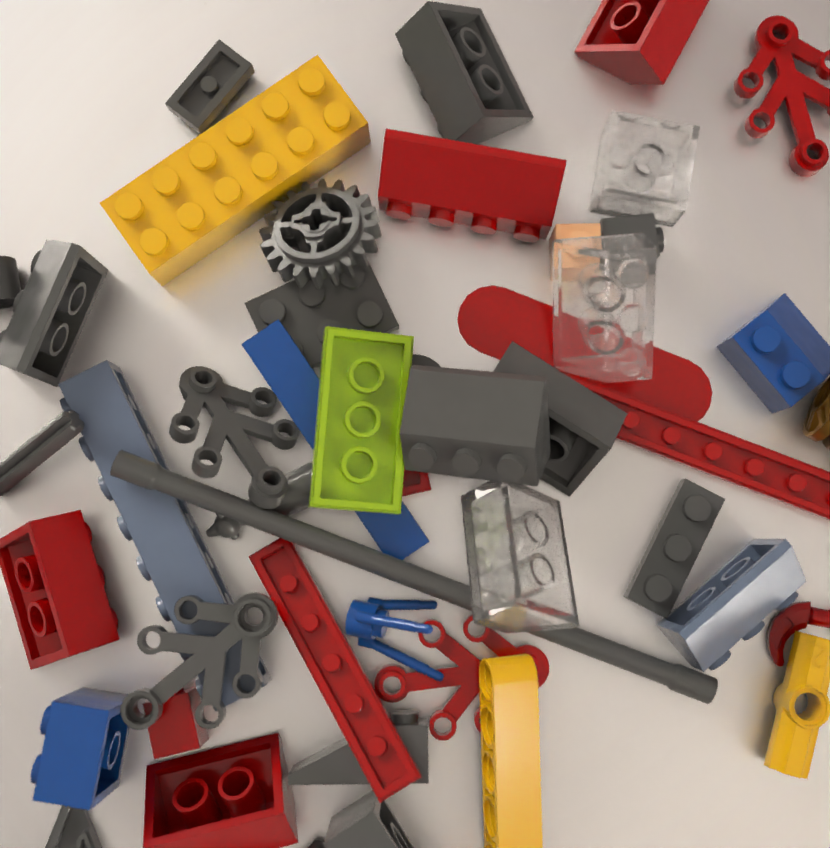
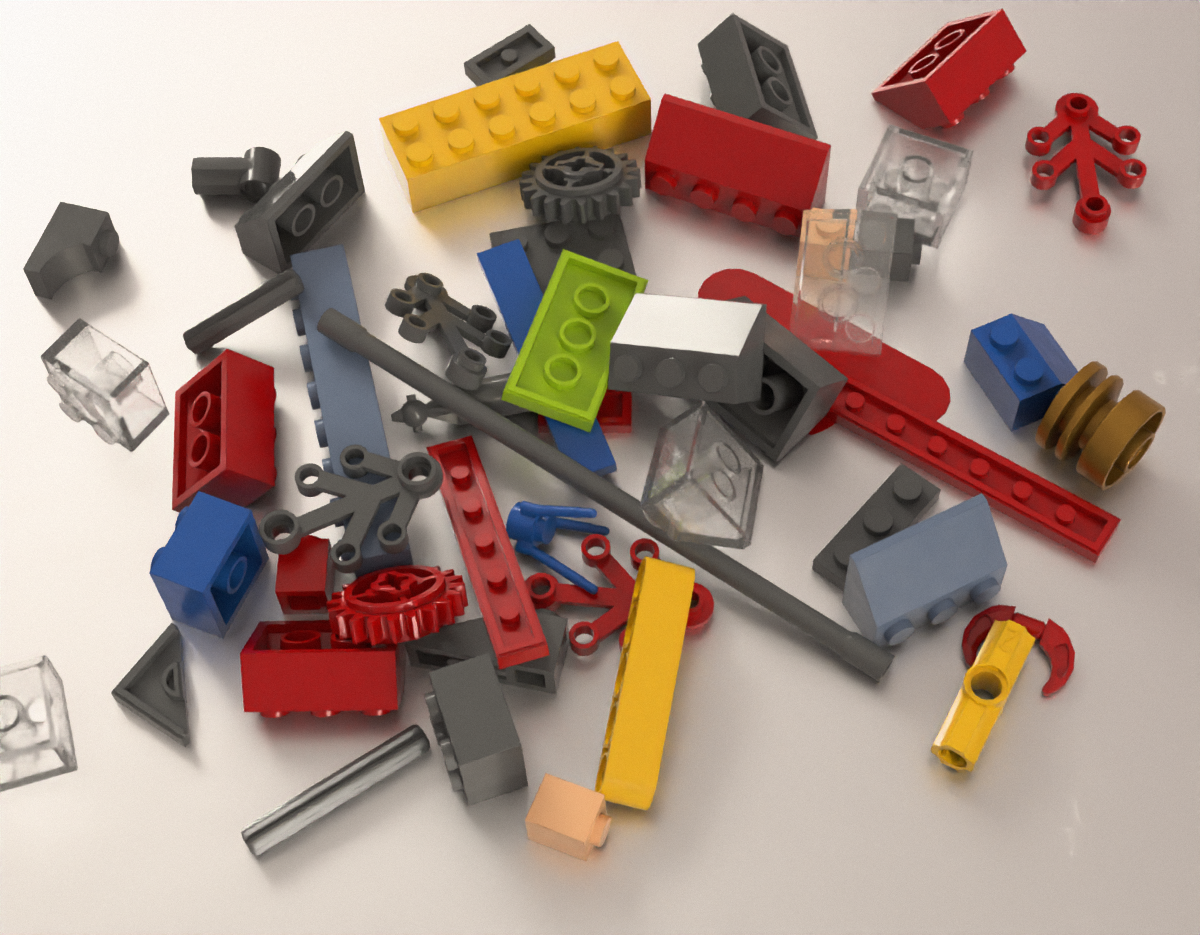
camera: 15 degrees right, 25 degrees down
none -> red gear [326,565,468,645]

